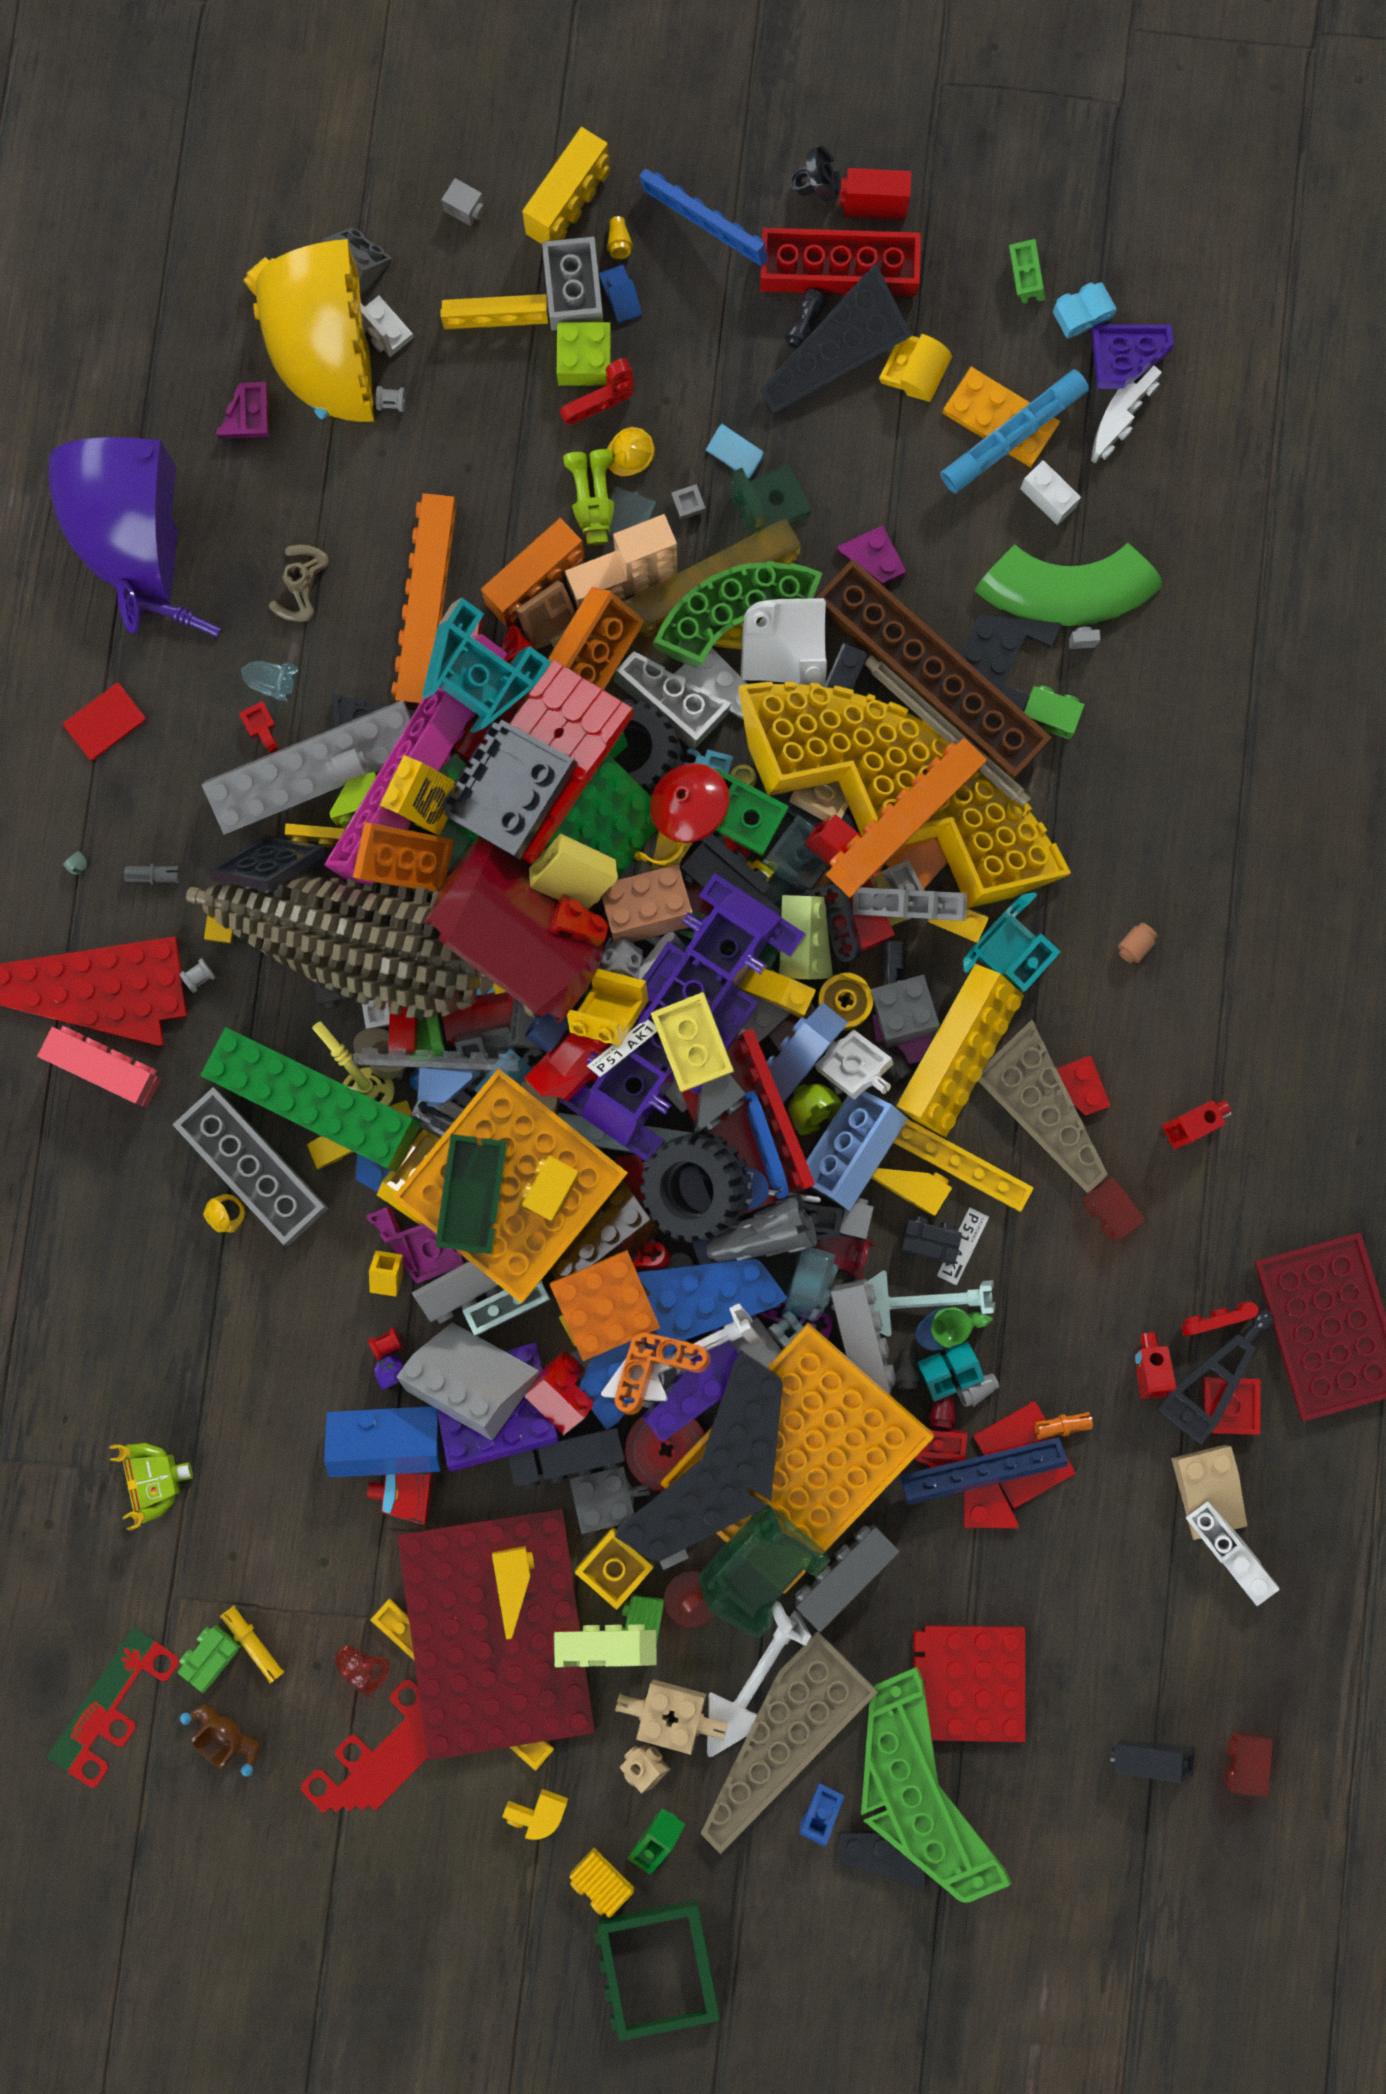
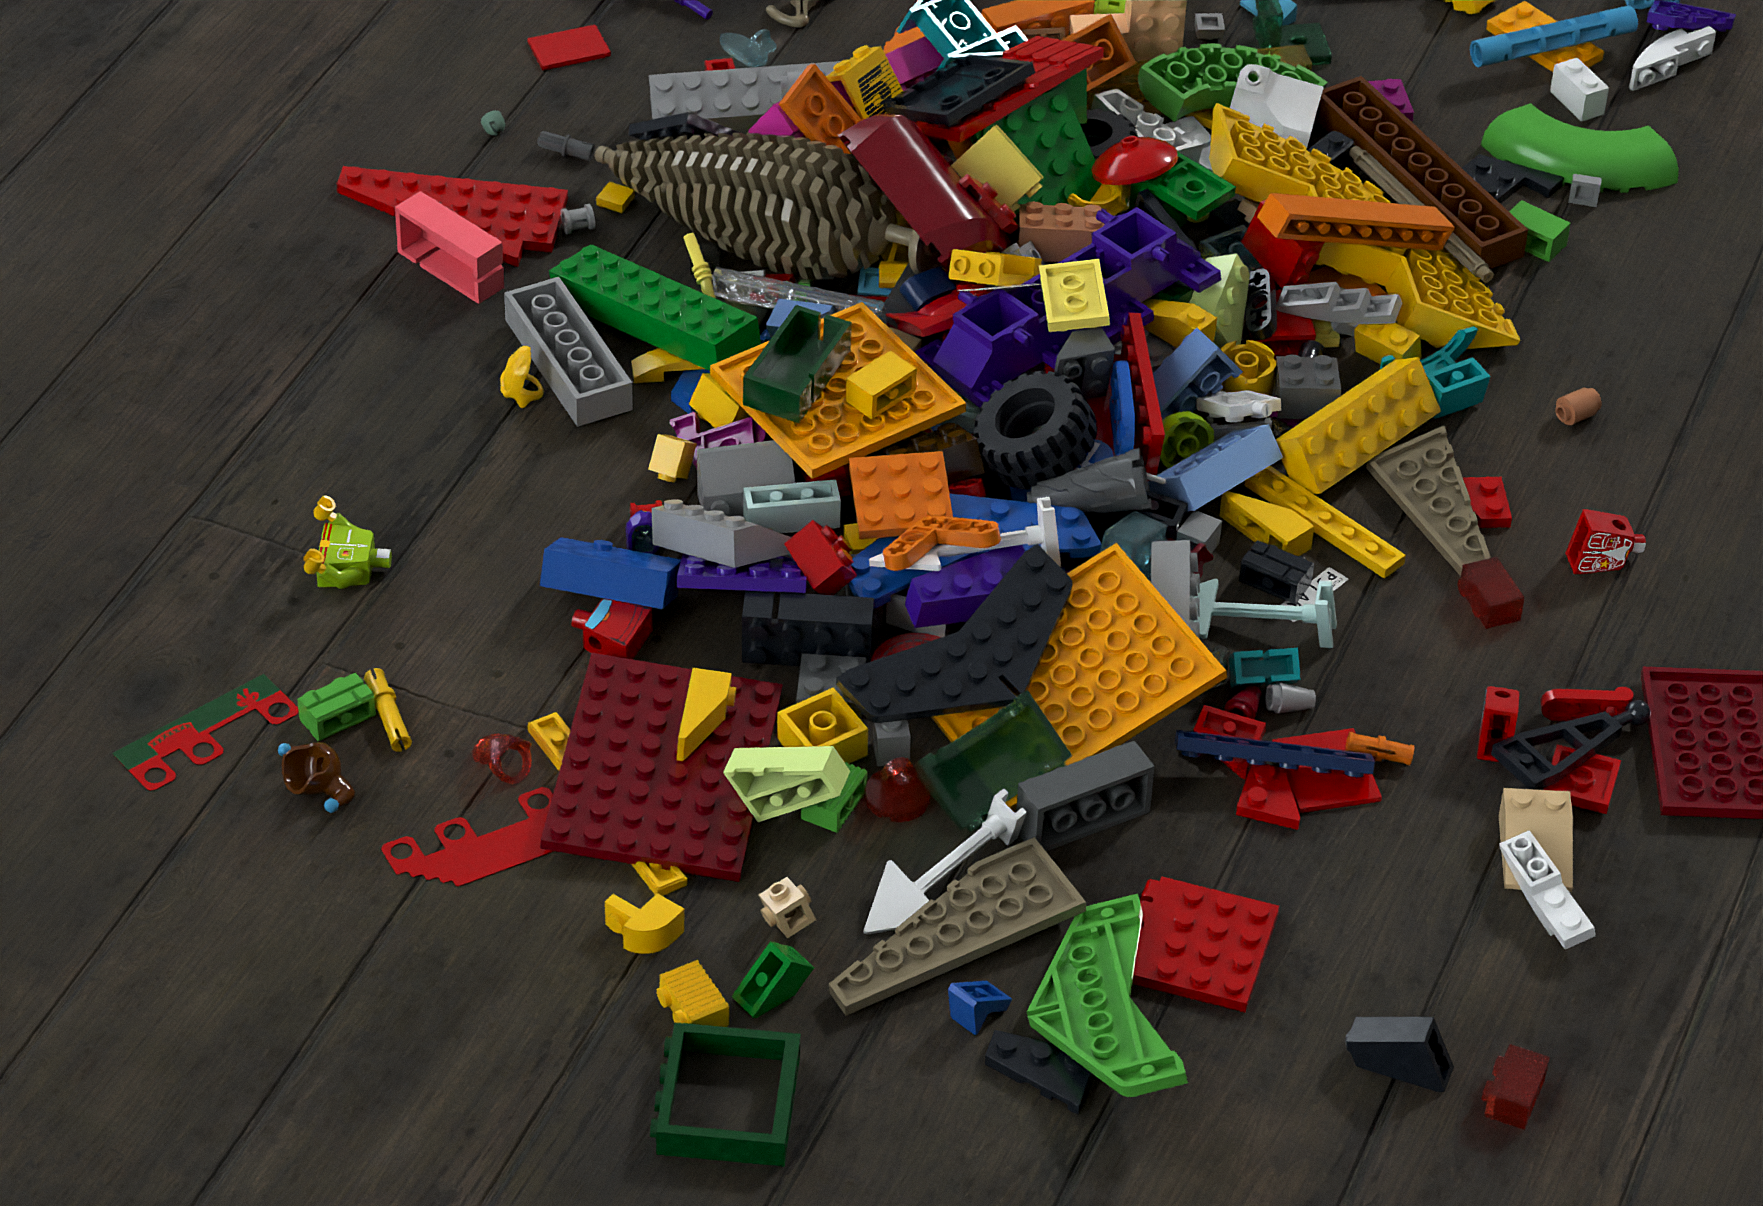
camera: 15 degrees right, 40 degrees down
tan brick [615,1679,728,1754] -> none
bright green hair [915,1306,993,1351] -> none

